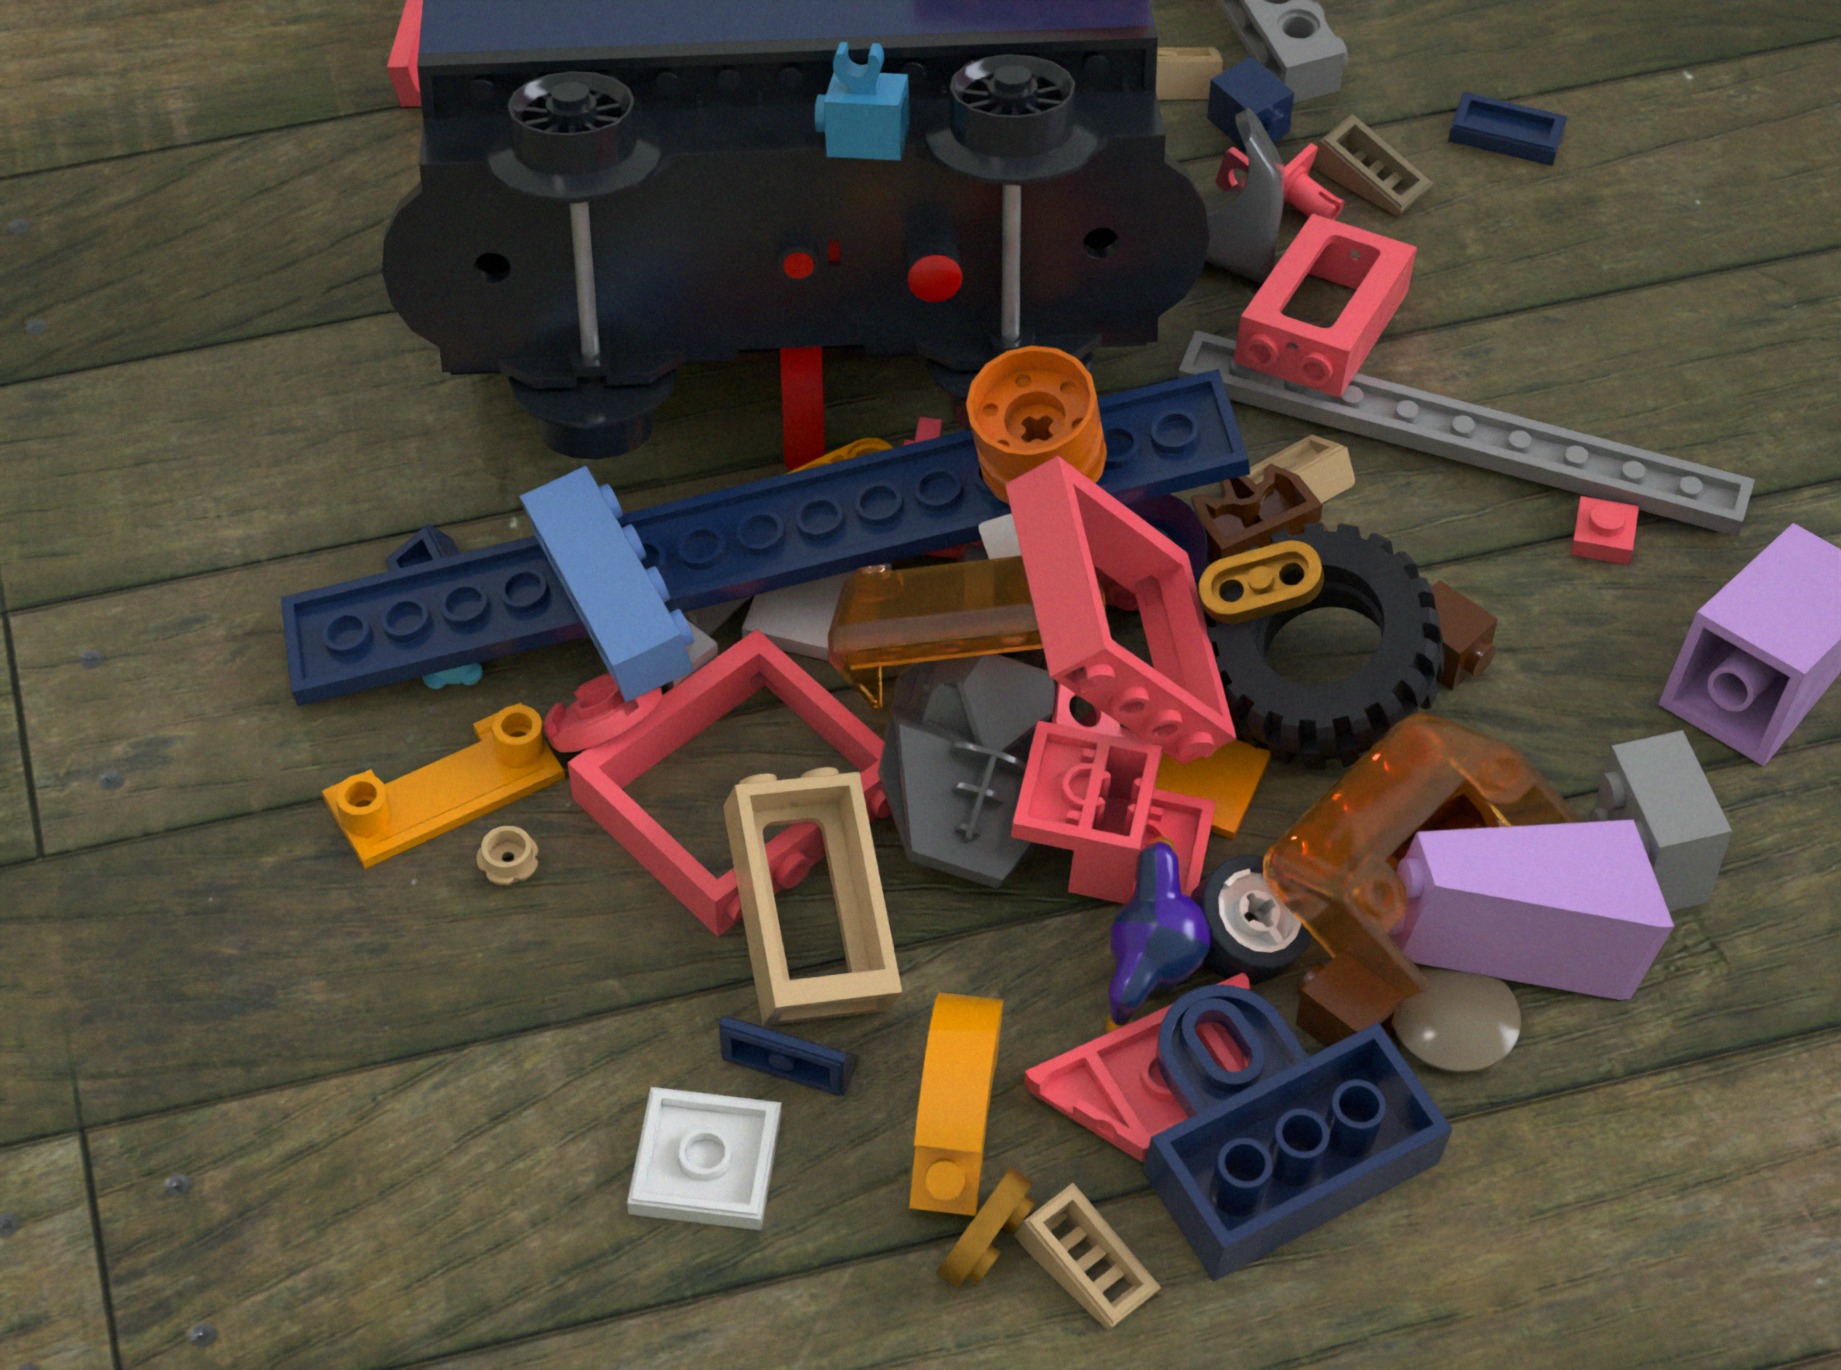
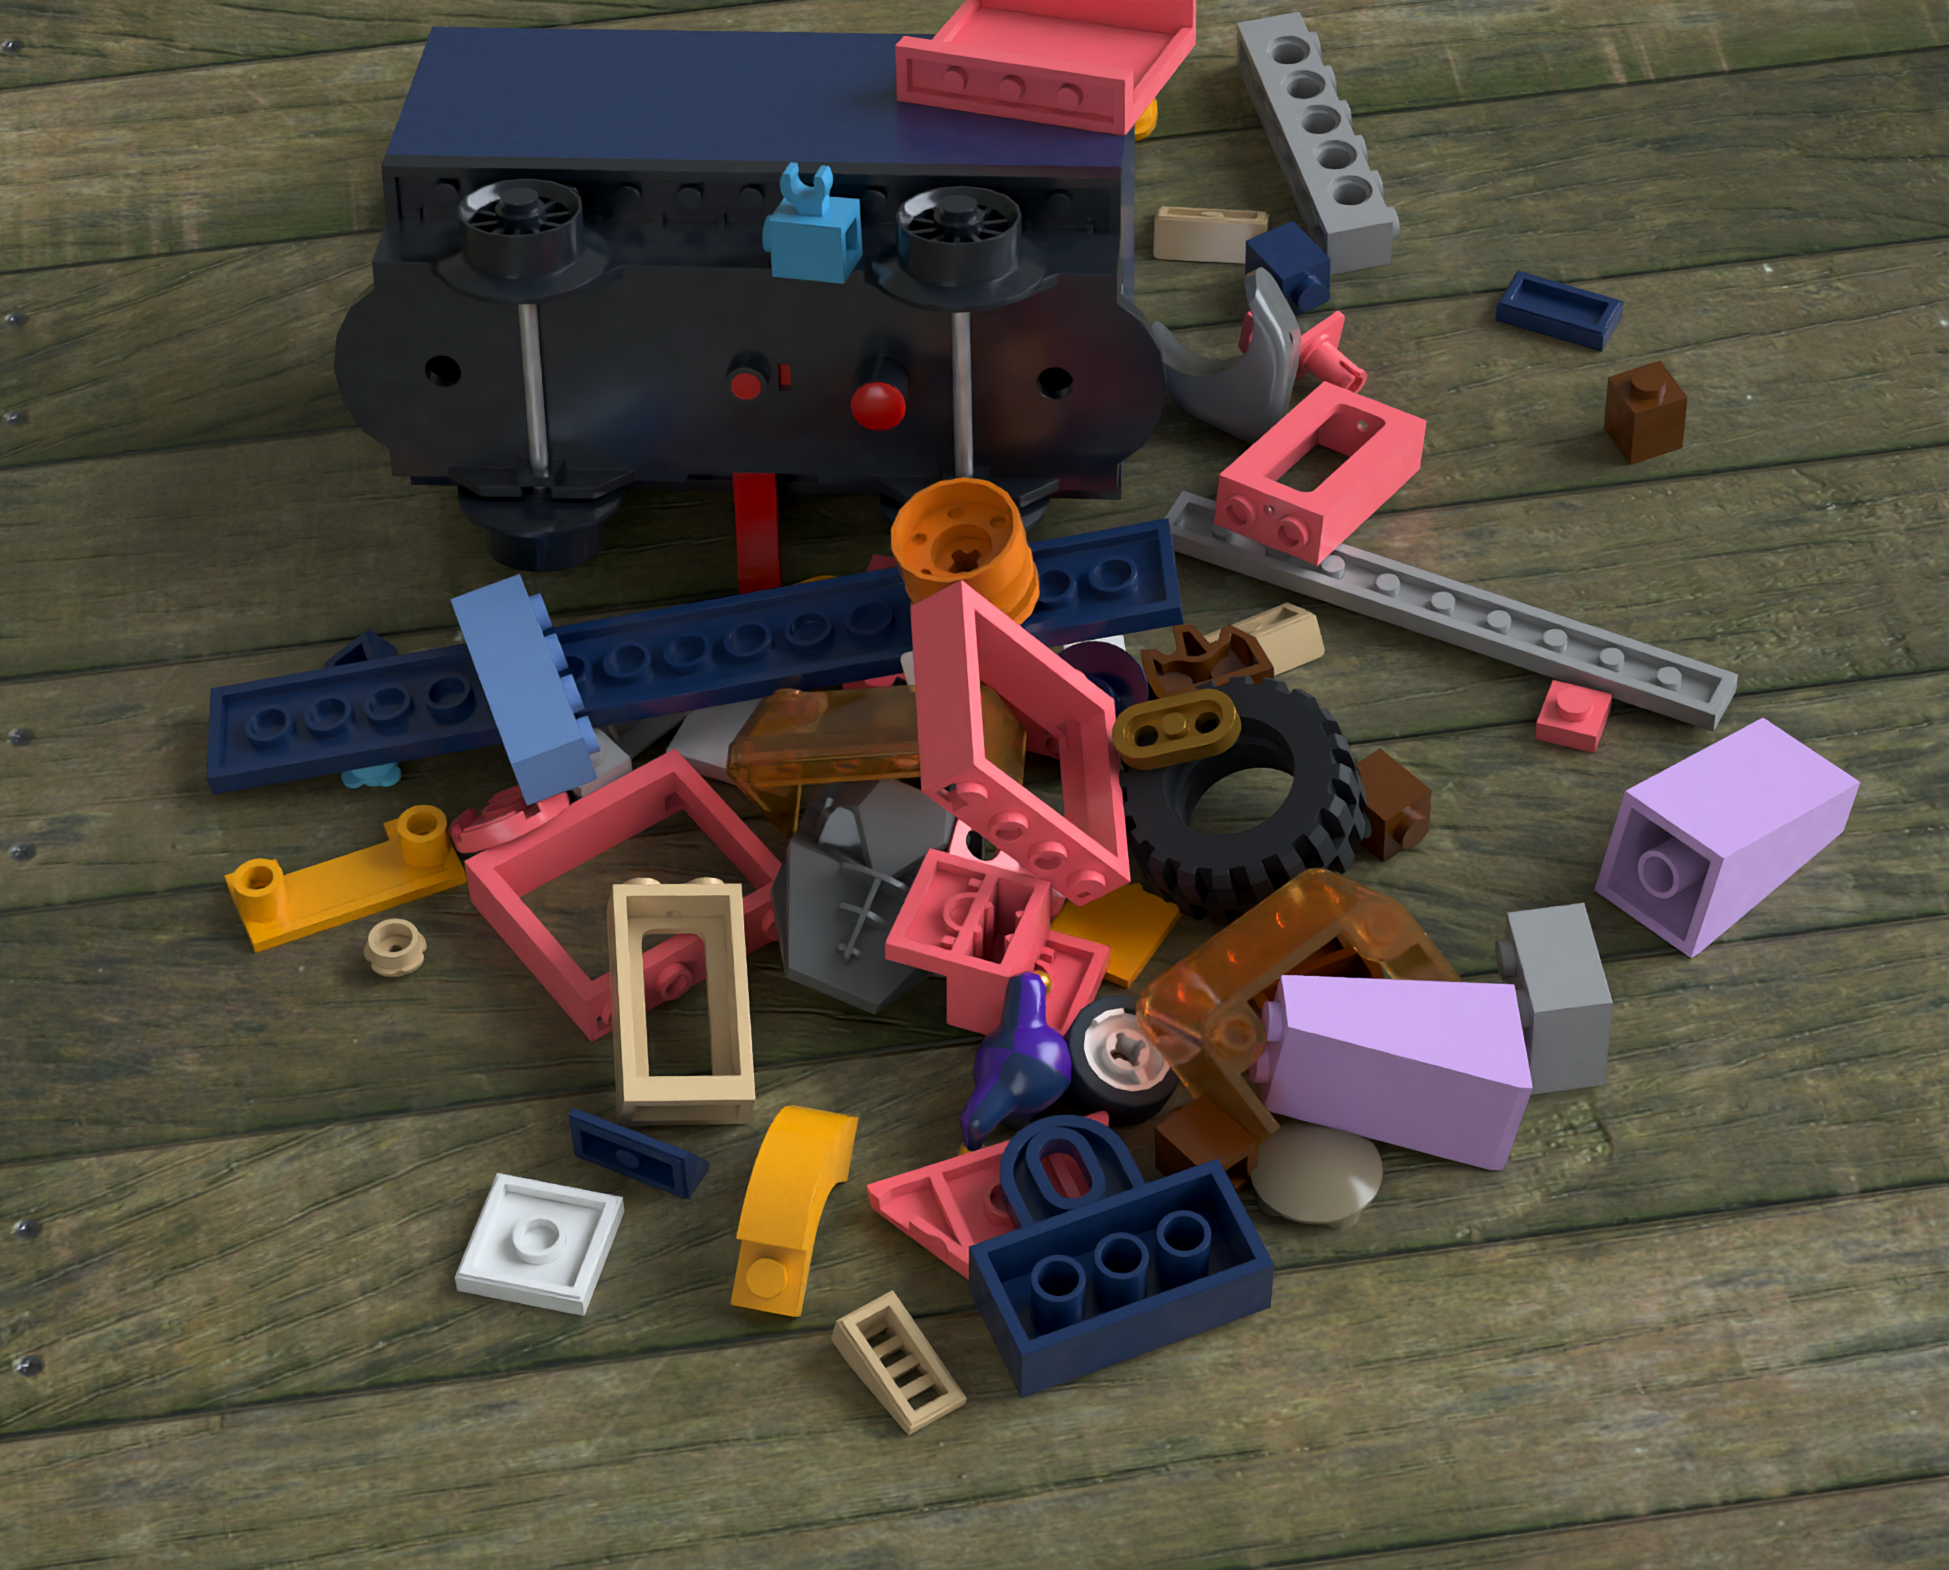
camera: 10 degrees right, 5 degrees down
pearl gold plate [936,1167,1036,1289] -> none
dark tan slope [1312,114,1433,217] -> none
none -> reddish brown brick [1604,361,1688,465]

